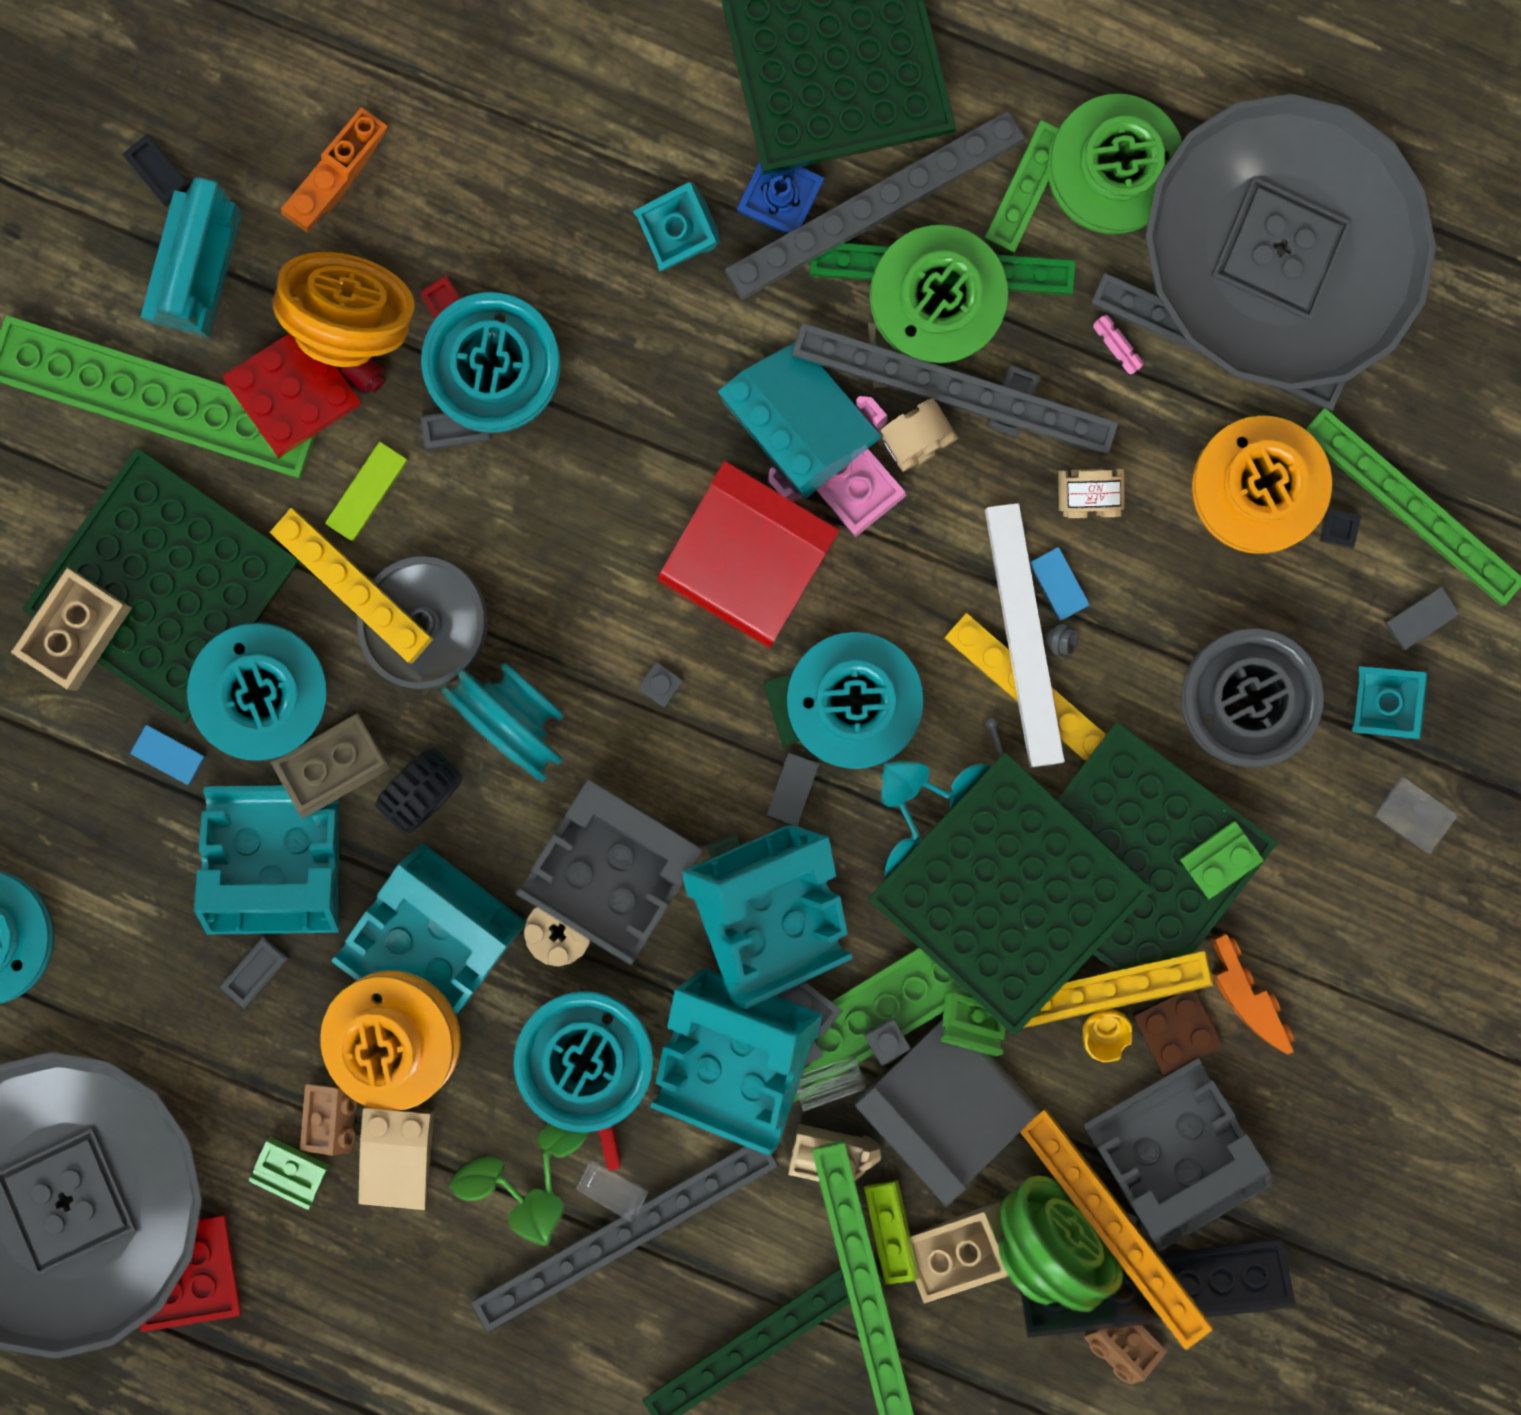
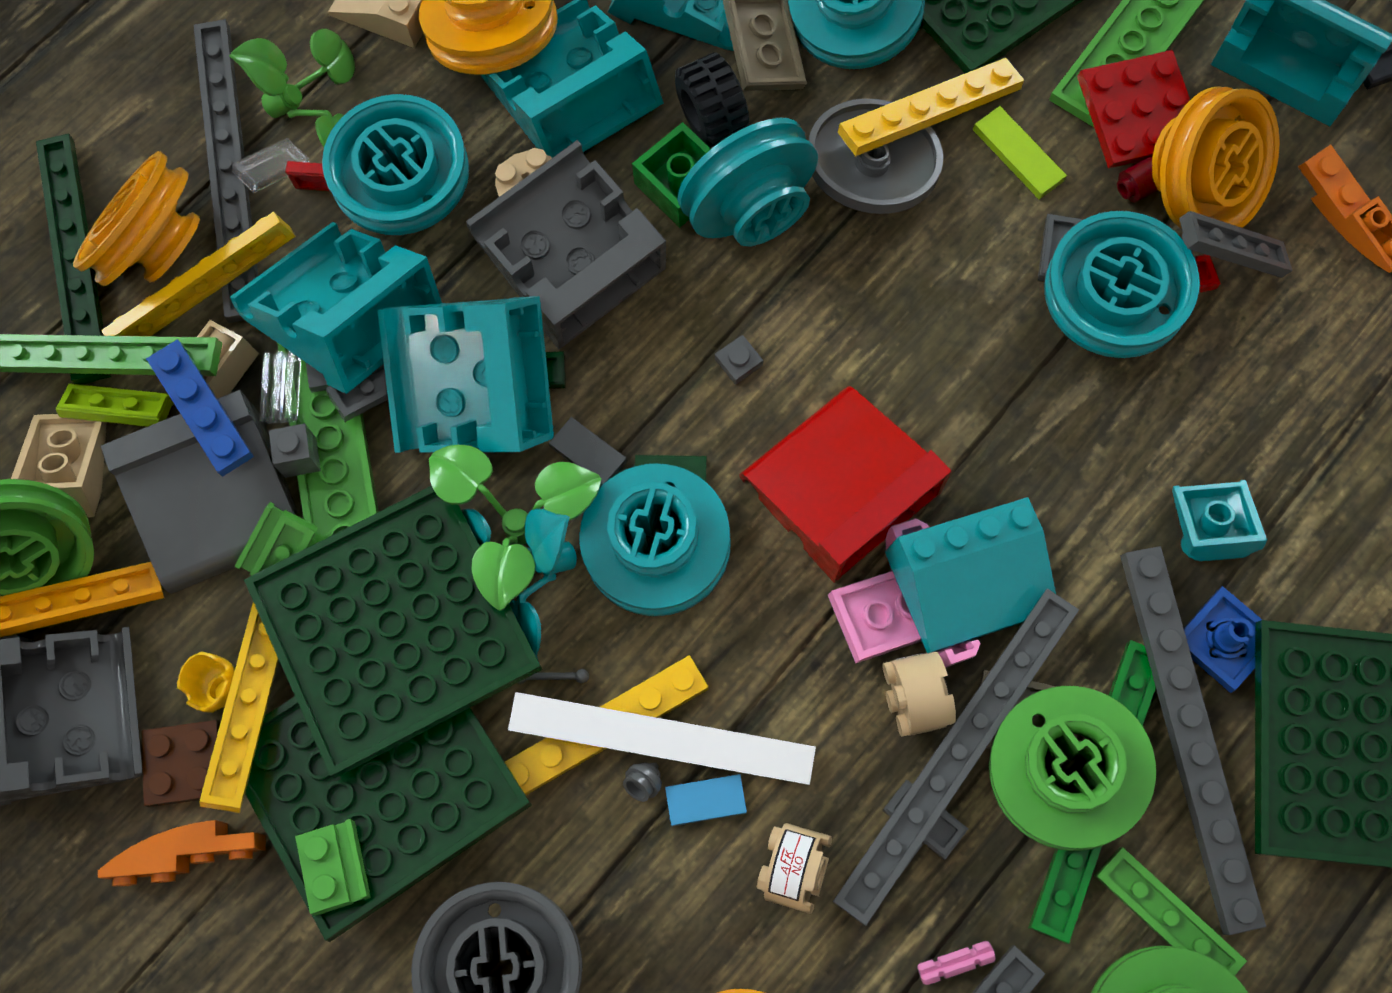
camera: 110 degrees right, 15 degrees down
none -> light orange wheel [73,151,200,286]
none -> yellow plate [101,212,296,336]
none -> blue plate [146,339,254,477]
none -> bright green plant [429,445,601,611]
none -> green brick [632,122,711,228]
none -> dark grey plate [1179,211,1293,278]

